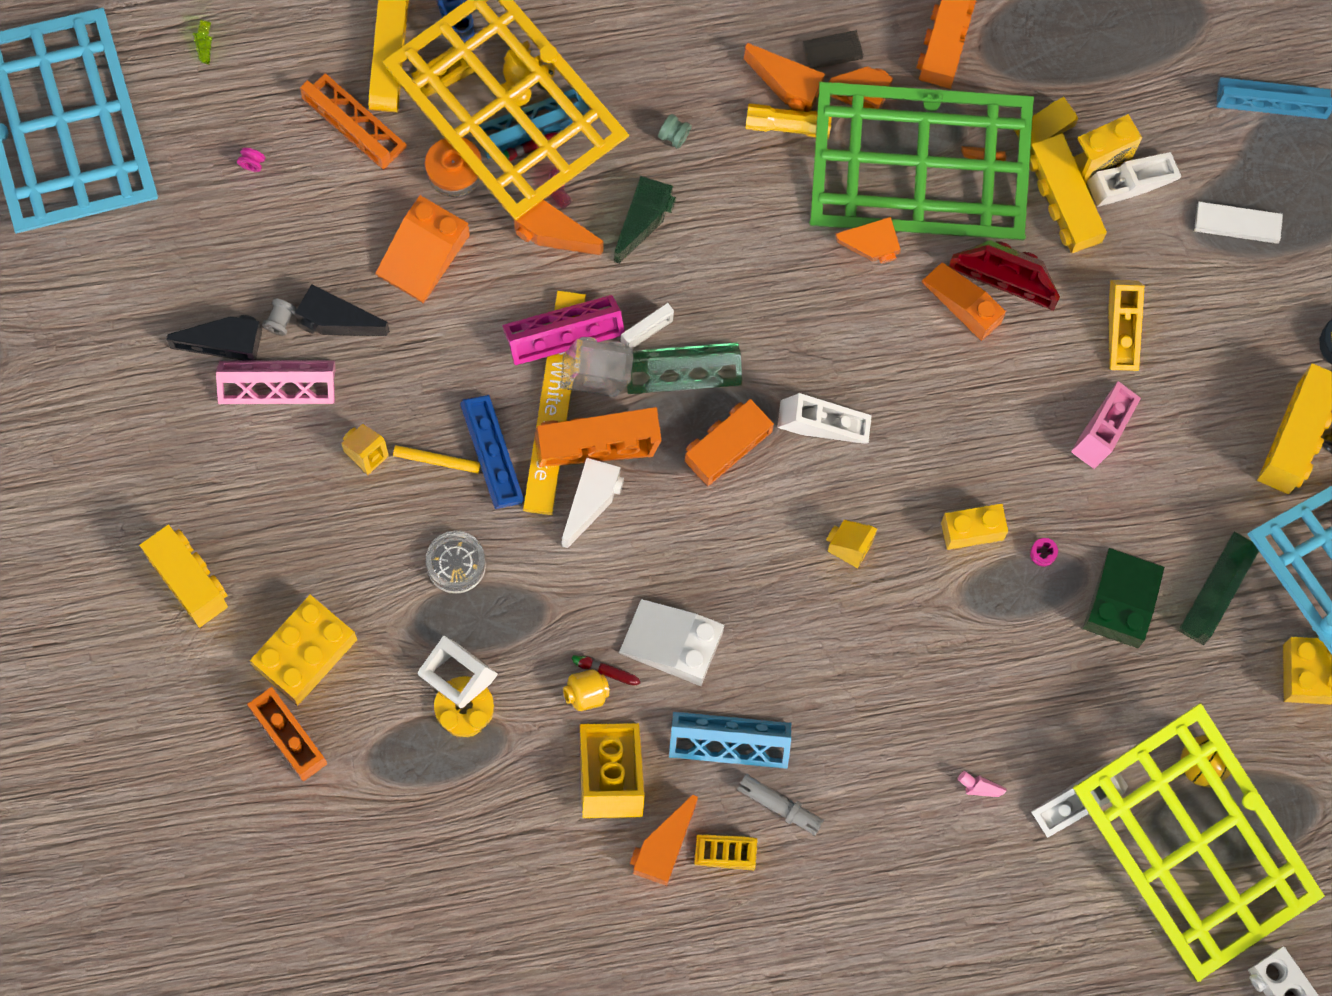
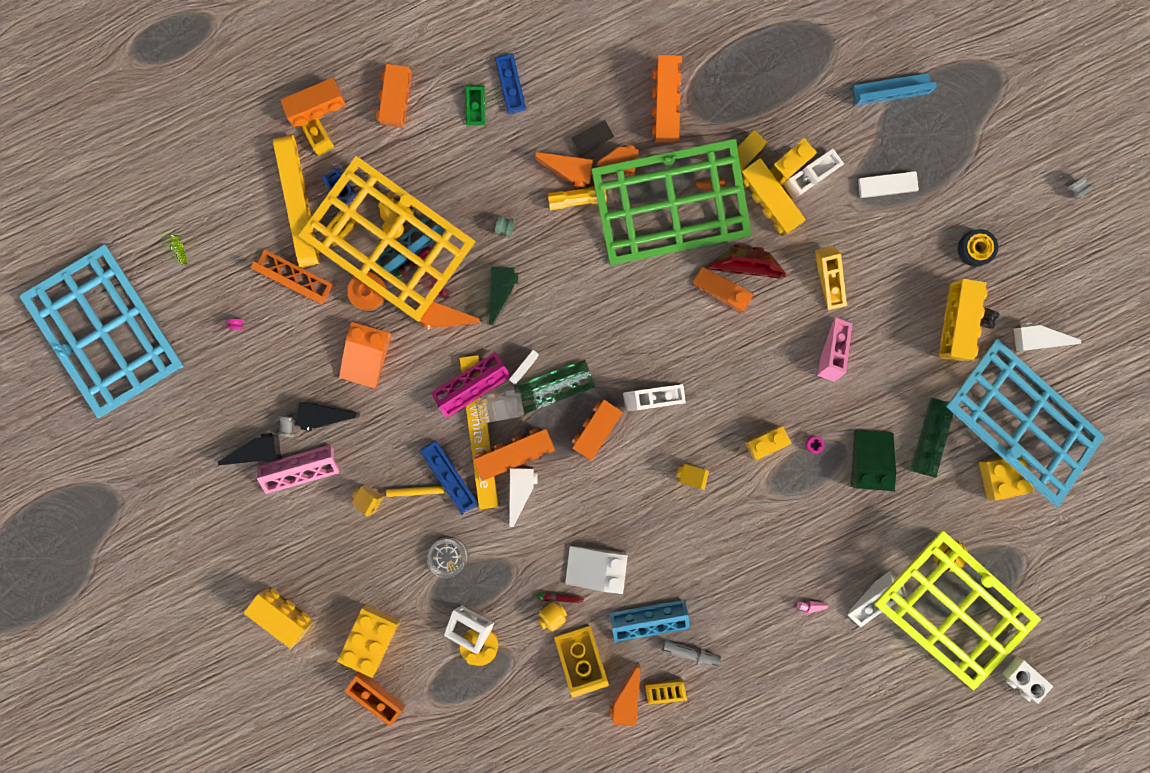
camera: 10 degrees left, 15 degrees up
orange slope [836,217,901,264] -> none

